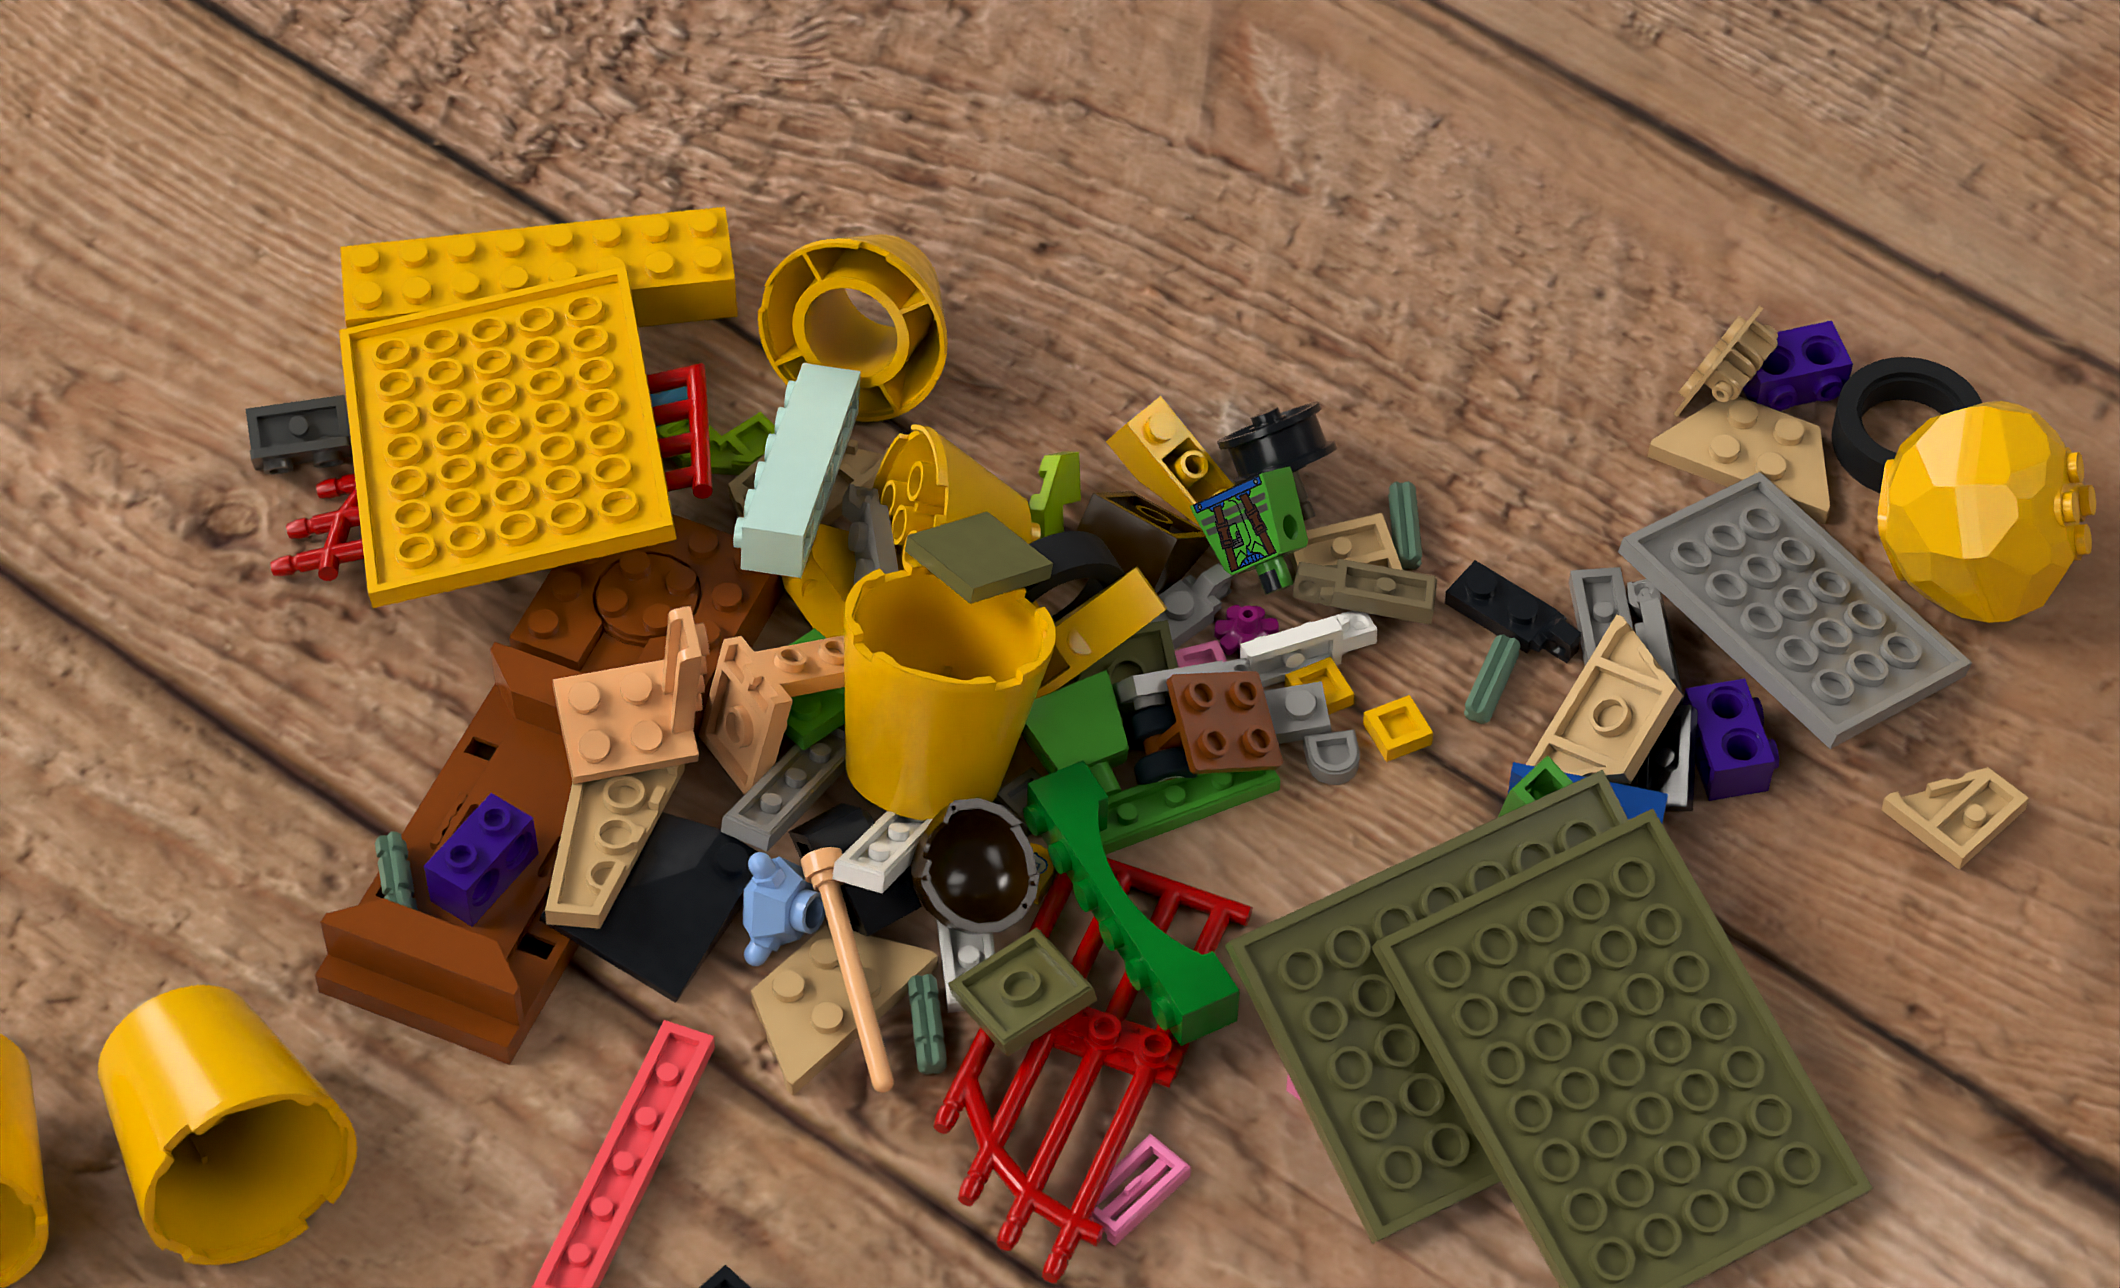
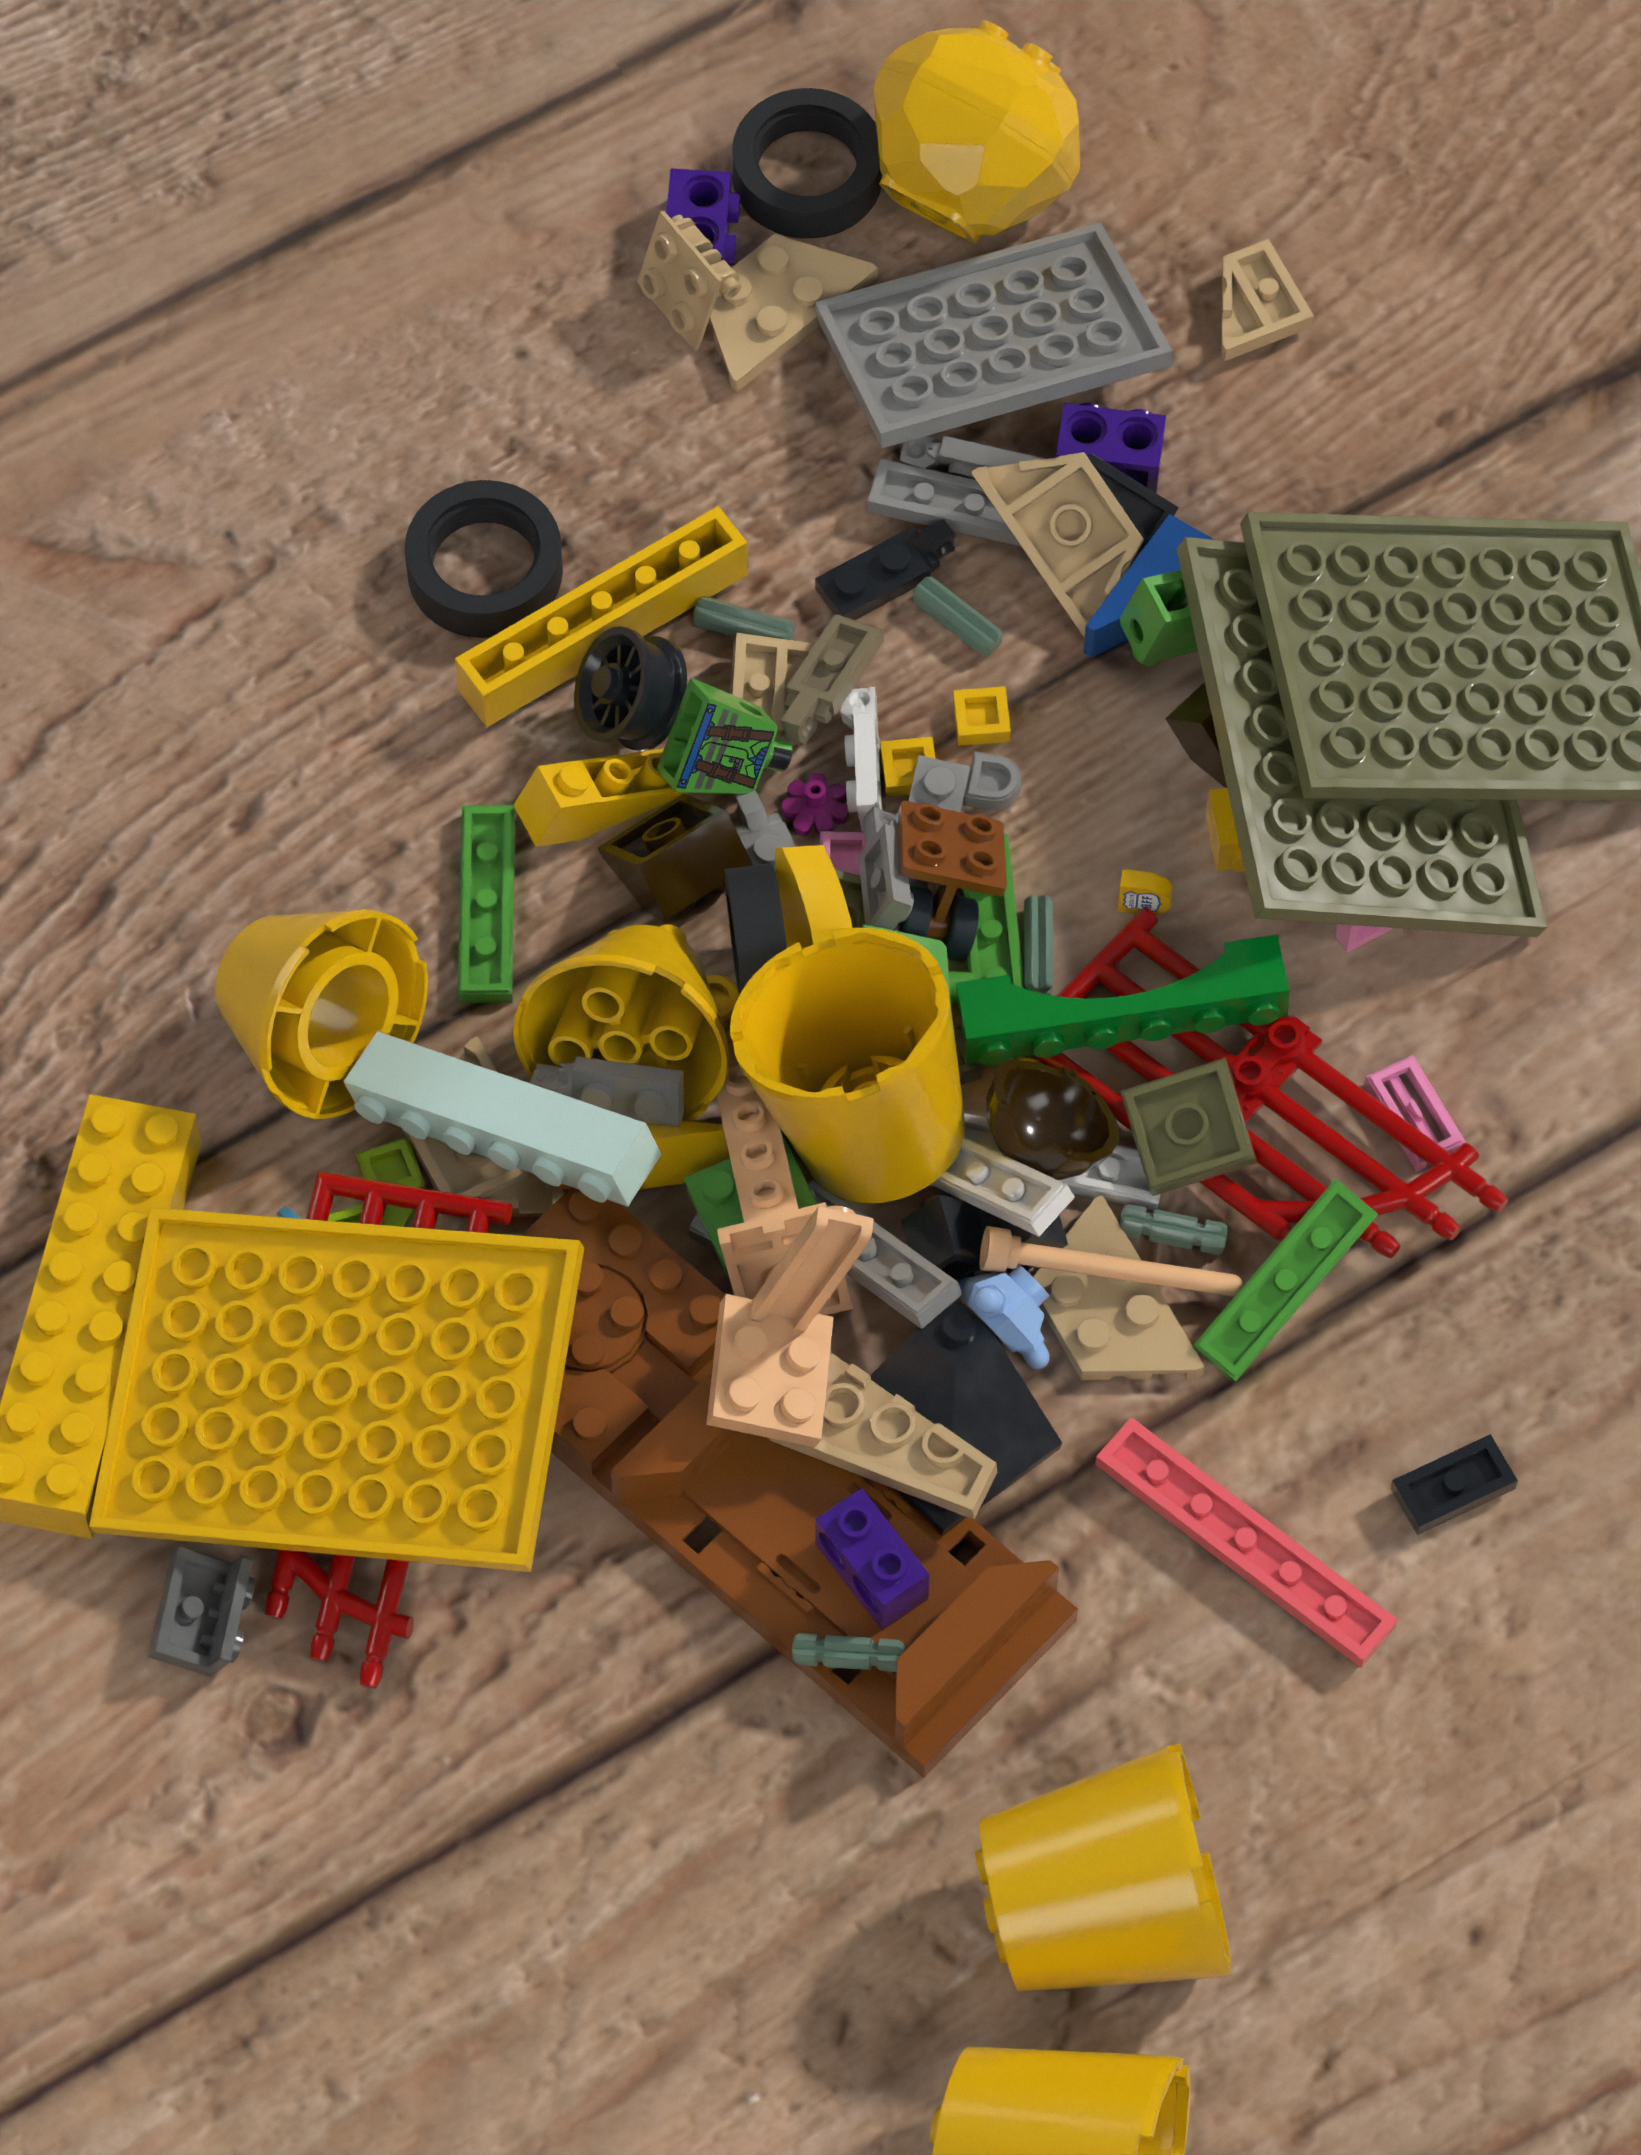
camera: 70 degrees left, 10 degrees up
olive tile [905,511,1053,604] -> none
lime tile [1028,451,1081,539] -> none
none -> black tyre [405,480,563,638]
none -> yellow brick [455,506,748,728]
none -> bright green tile [458,805,516,1003]
none -> sand green axle [1024,895,1053,995]
none -> yellow tile [1118,869,1174,915]
none -> bright green tile [1193,1179,1378,1383]

